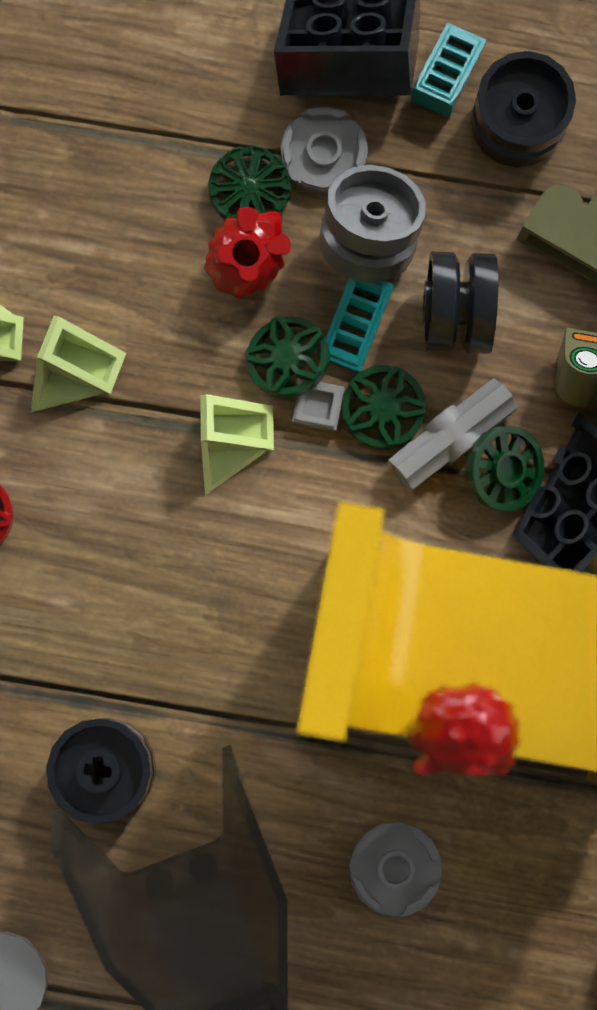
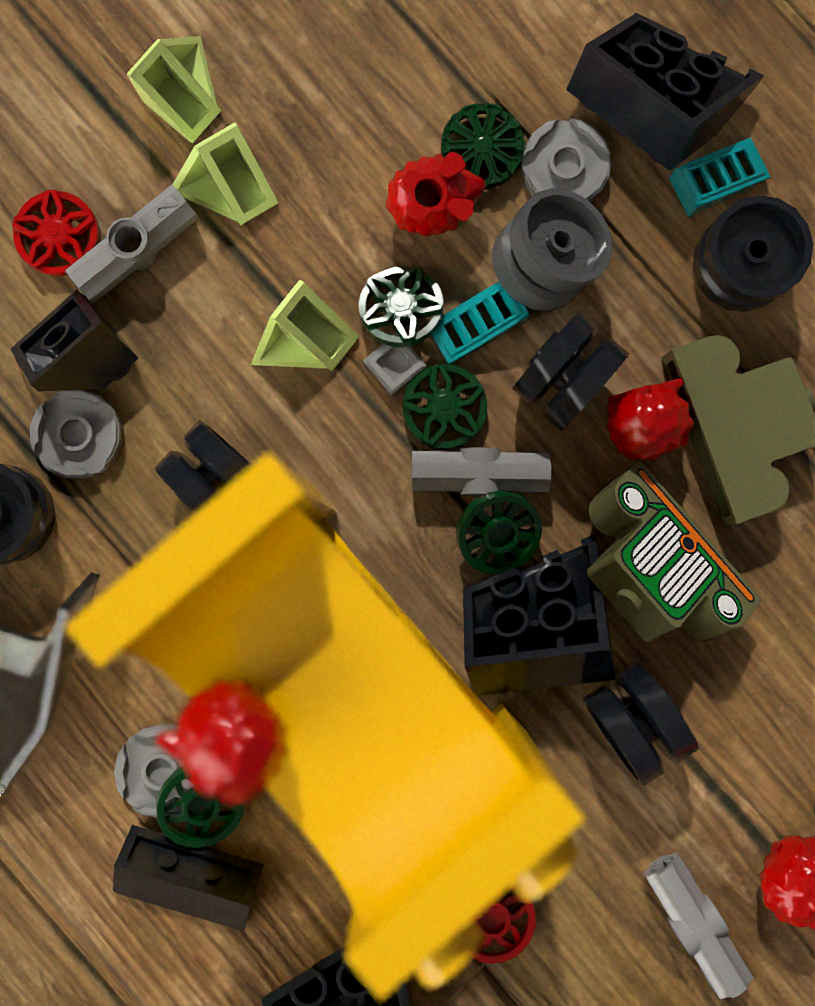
camera: 35 degrees right, 5 degrees up
none -> black slope [11,289,138,391]
none -> light grey tile [30,390,123,479]
none -> light grey piece [65,185,199,304]
none -> black panel [113,825,264,931]
none -> black wheel [155,420,252,514]
none -> dark green wheel [156,766,245,848]
none -> red animal [606,378,694,461]

